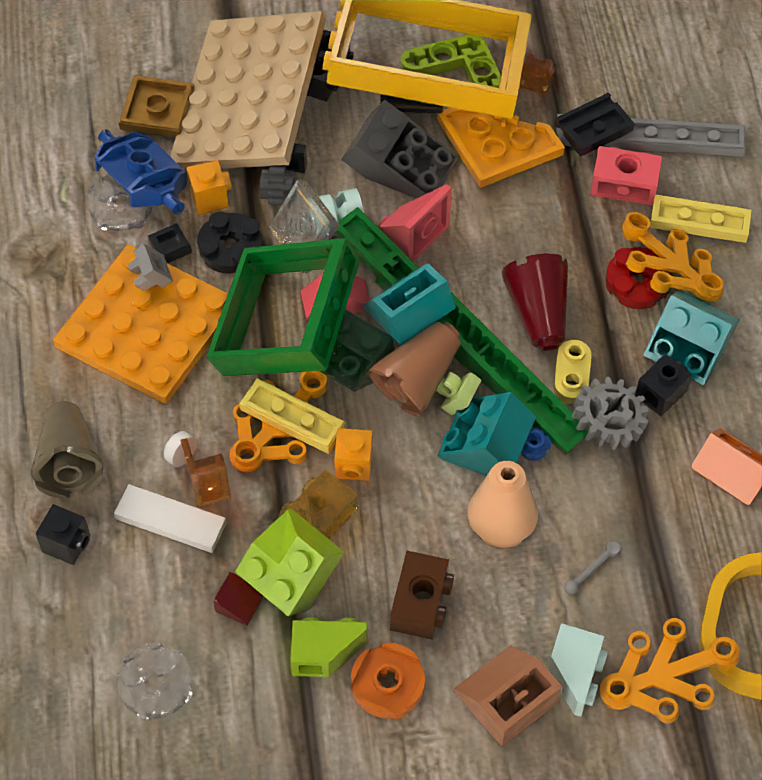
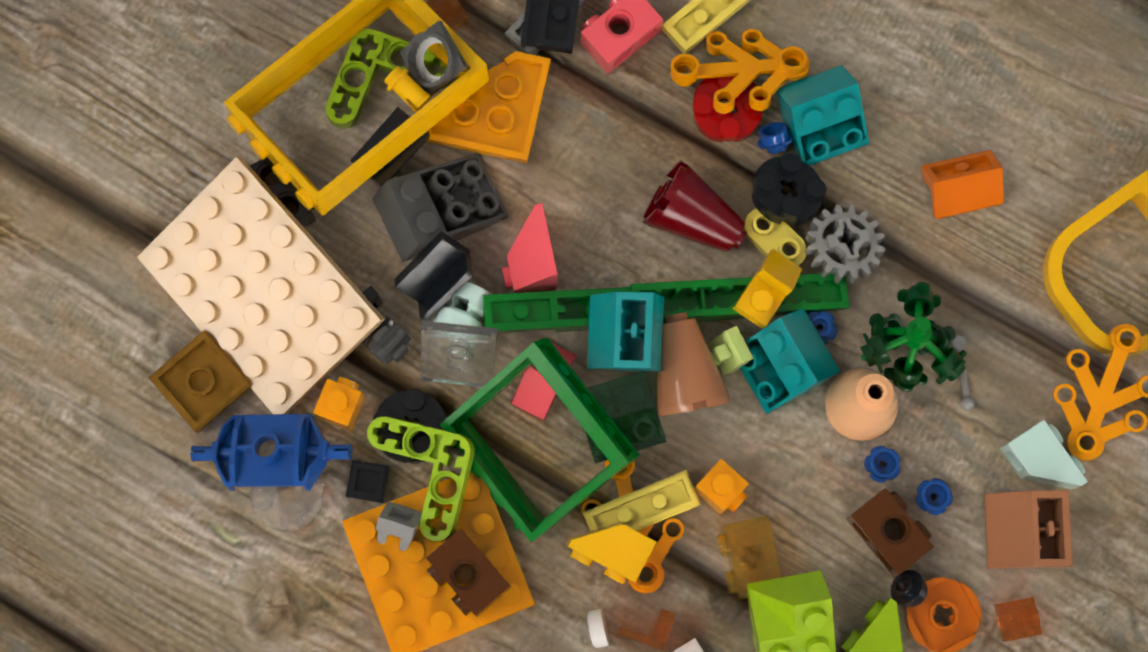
camera: 55 degrees left, 20 degrees up
black brick [635,354,692,417] -> none
none -> lime beam [367,417,475,541]
none -> yellow pin [384,66,431,113]
none -> black panel [394,231,473,322]
none -> dark grey piece [400,21,468,96]
none -> reddish brown brick [426,528,512,617]
none -> yellow slope [566,522,657,584]
none -> yellow slope [732,249,802,329]
none -> black plate [752,153,826,226]
none -> blue plate [758,122,793,154]
none -> dark green plant [860,282,967,392]
none -> blue plate [864,446,900,482]
none -> black plate [891,570,928,607]
none -> blue plate [916,478,953,515]
none -> clear orange tile [994,597,1042,642]

